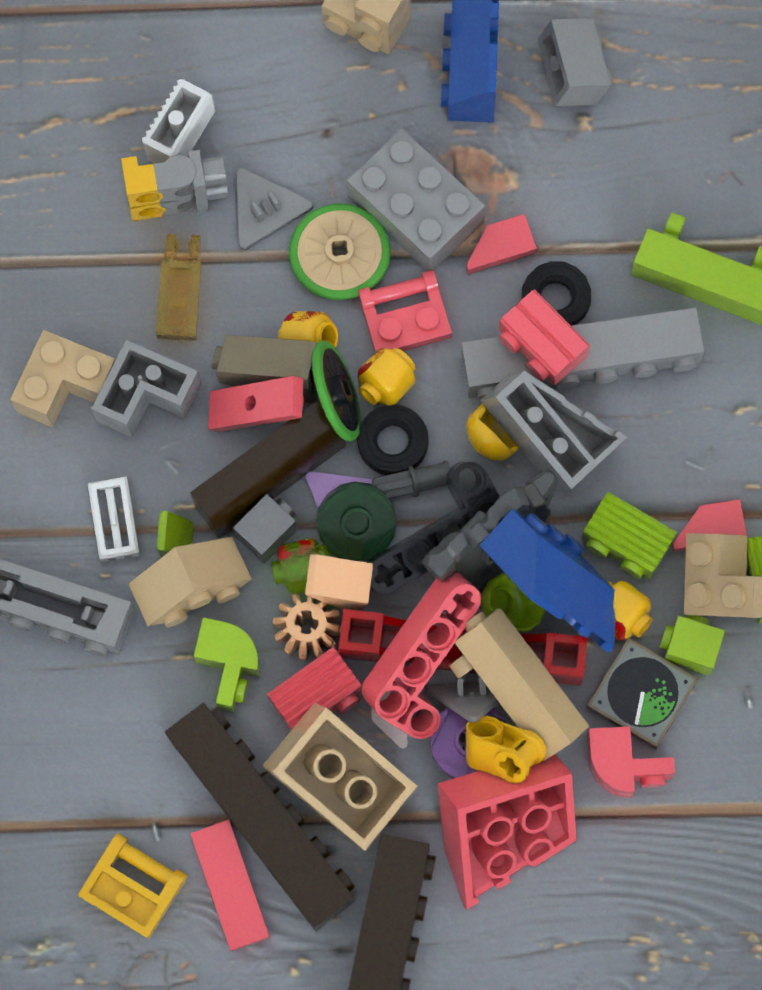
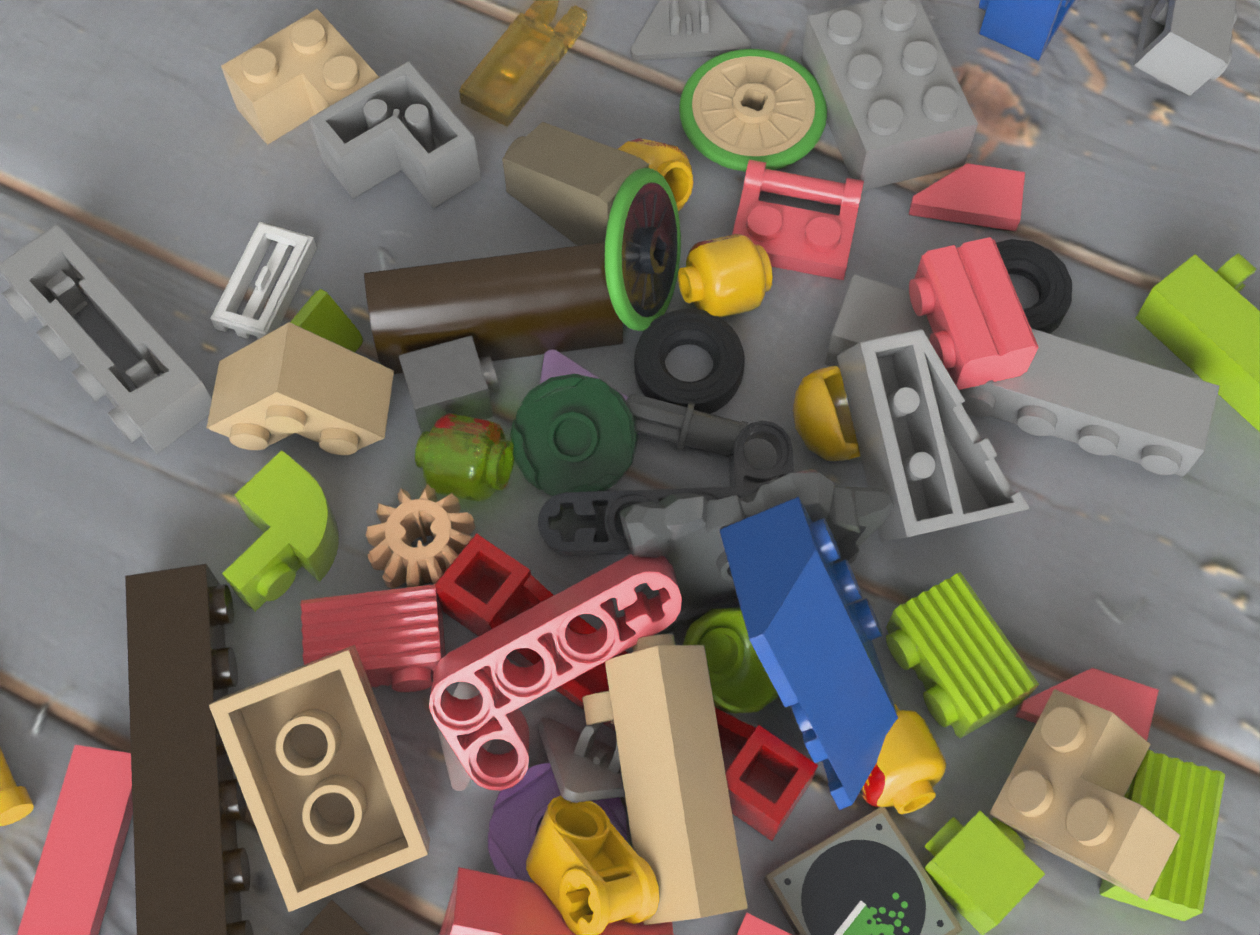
camera: 25 degrees right, 10 degrees down
coral tile [208,376,304,432] -> none
light nougat slope [305,555,373,611] -> none

